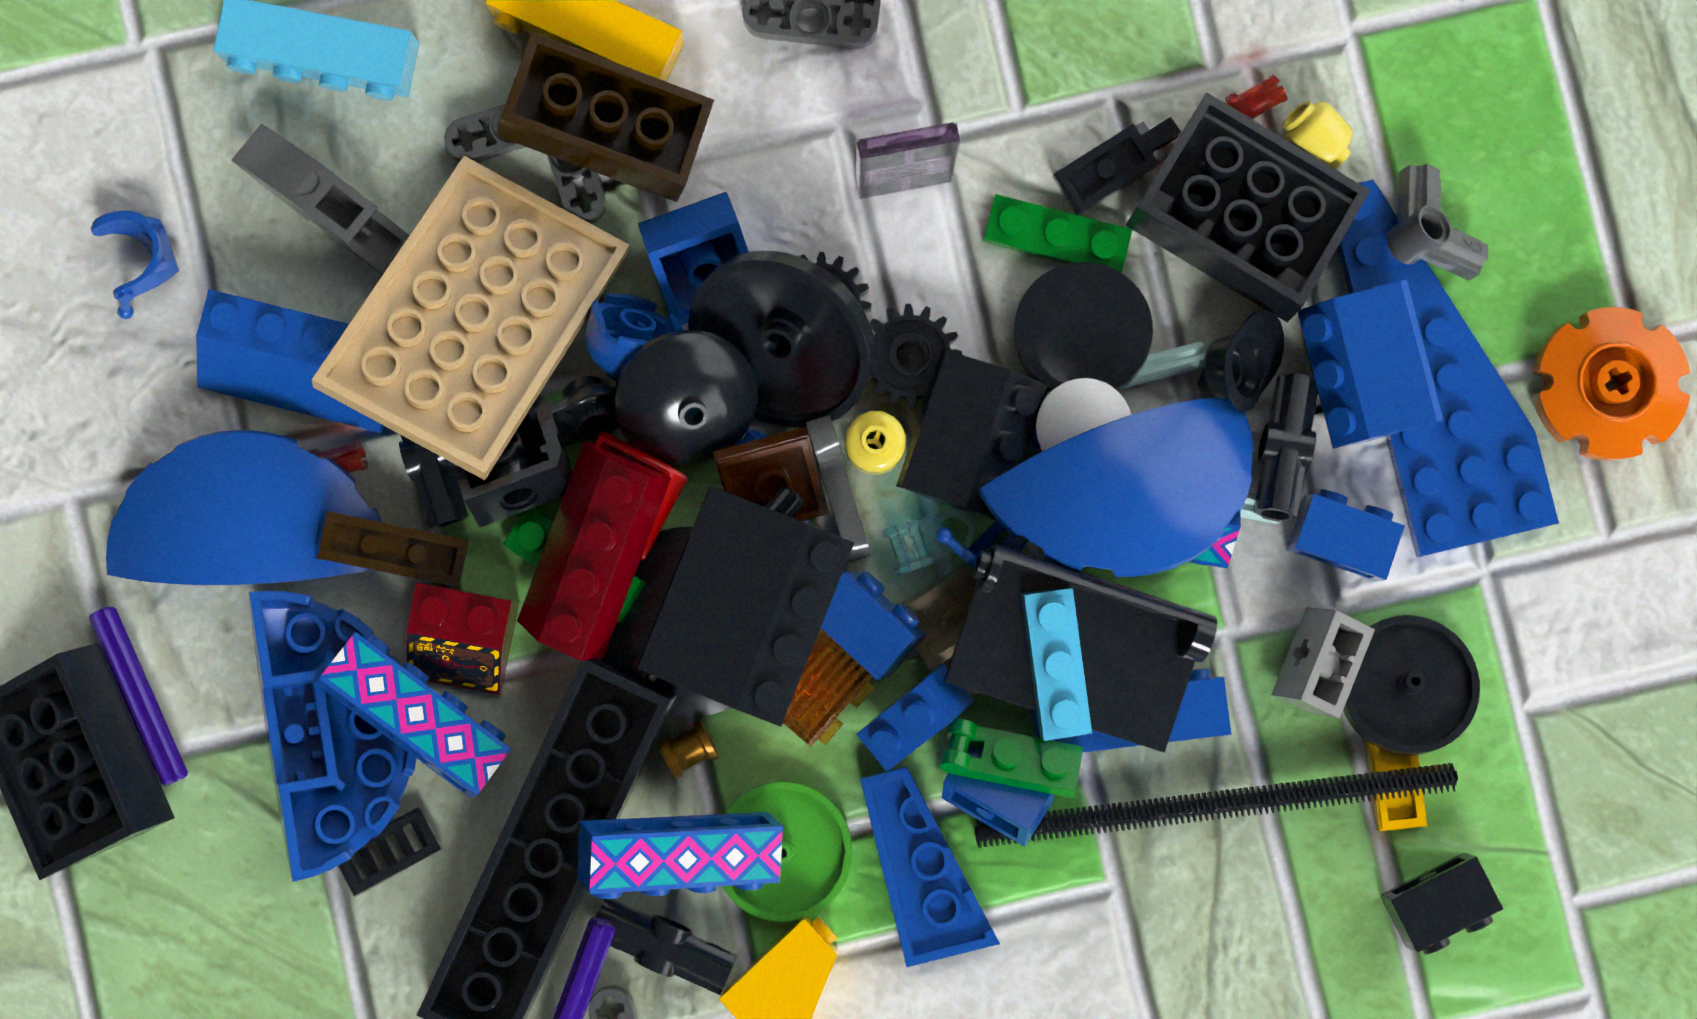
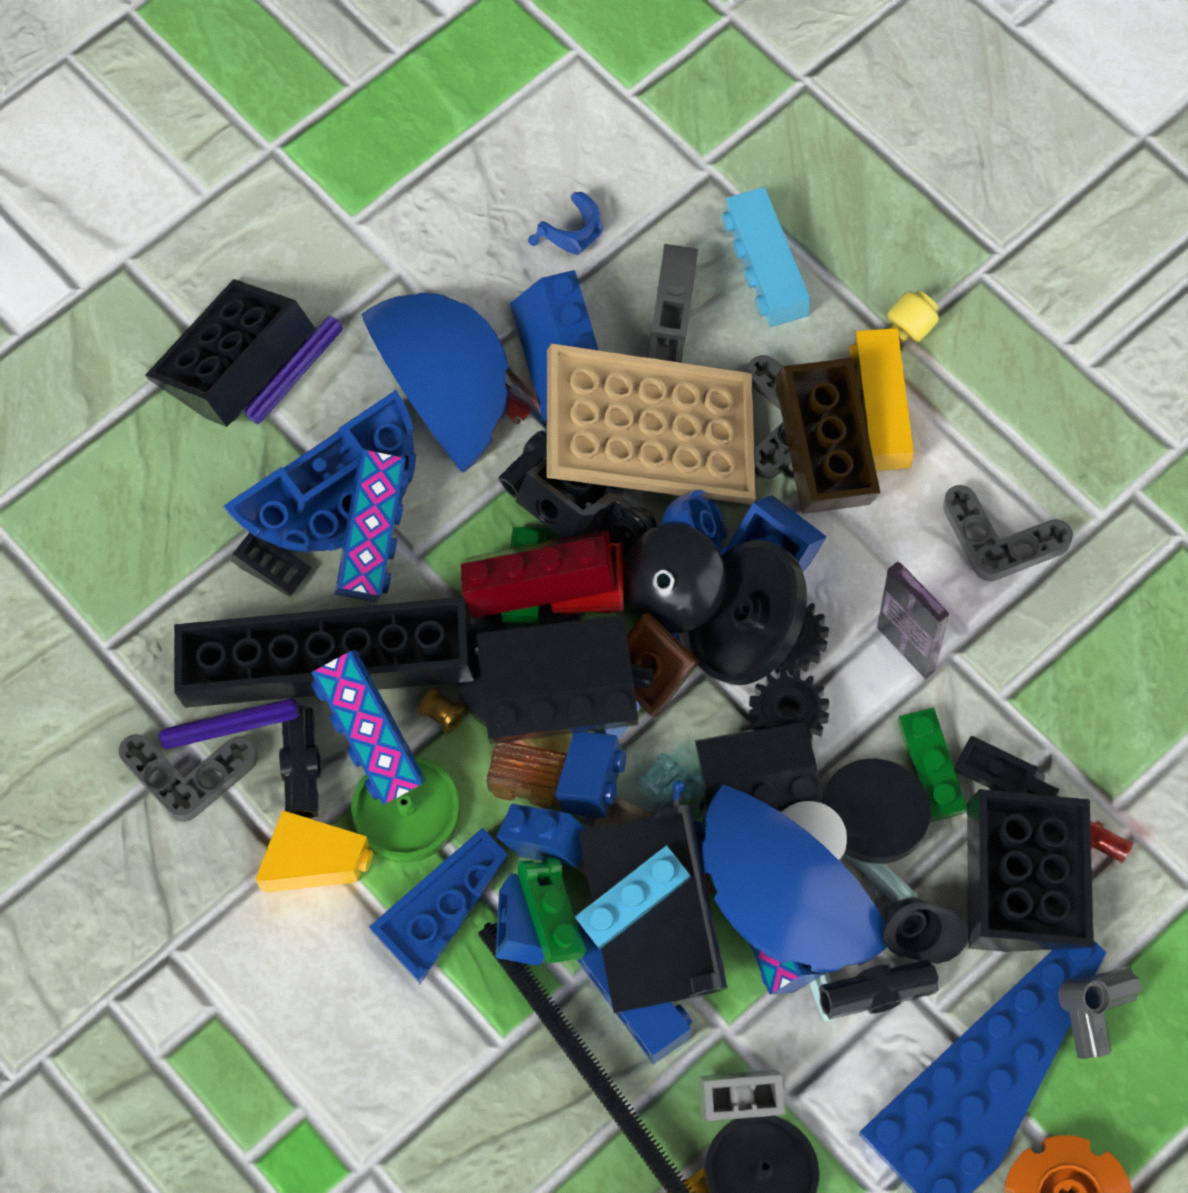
camera: 65 degrees right, 20 degrees down
dark brown plate [314,510,469,587] -> none
dark red slope [407,583,519,695] -> none
dark grey beam [806,415,871,563] -> none
light yellow head [845,411,906,475] -> none
light yellow head [1281,100,1353,169] -> none
blue brick [1286,489,1405,581] -> none
blue slope [1298,280,1443,449] -> none

